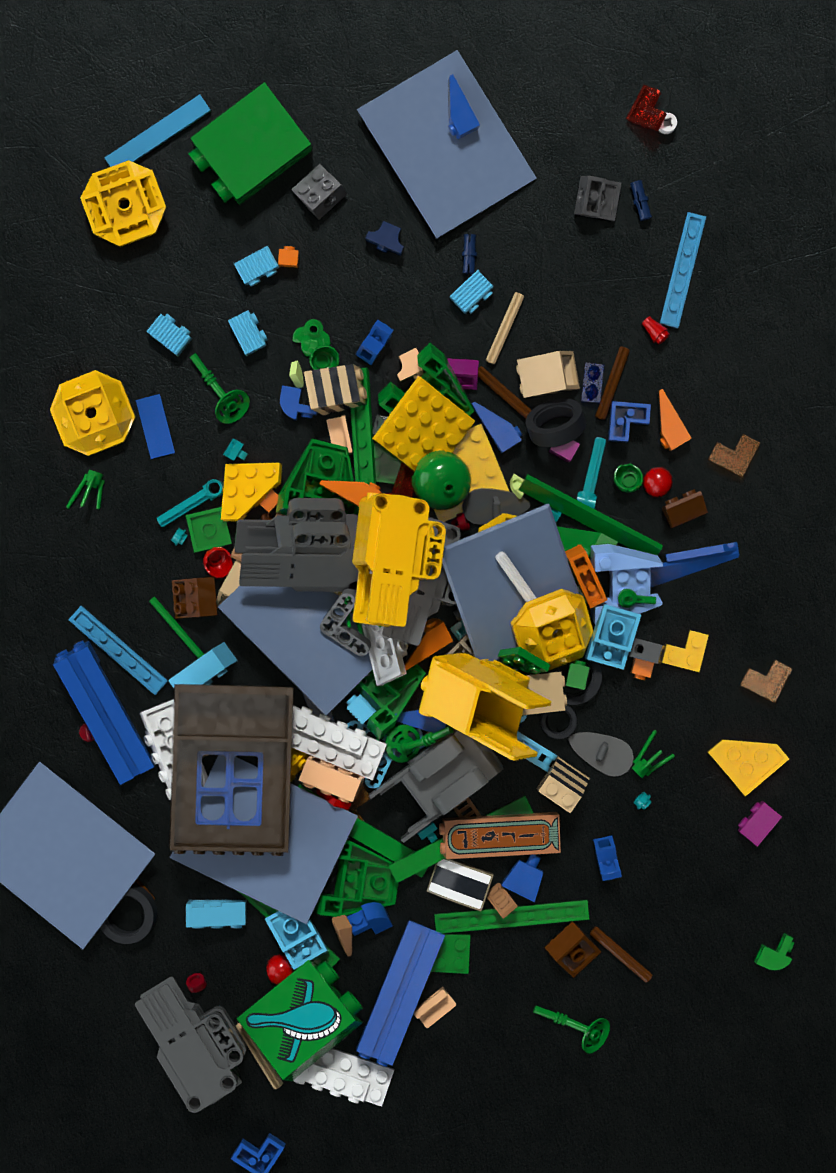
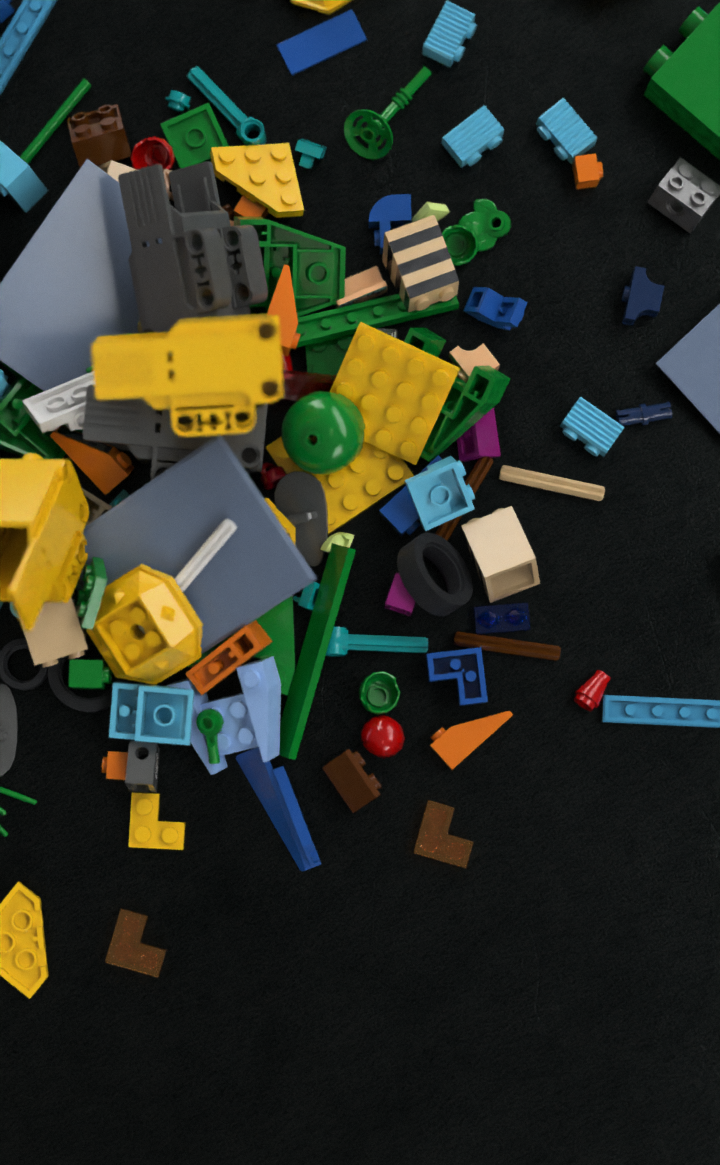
camera: 80 degrees right, 5 degrees down
dark grey beam [320,589,371,656] -> none
none -> medium azure plate [404,456,475,531]

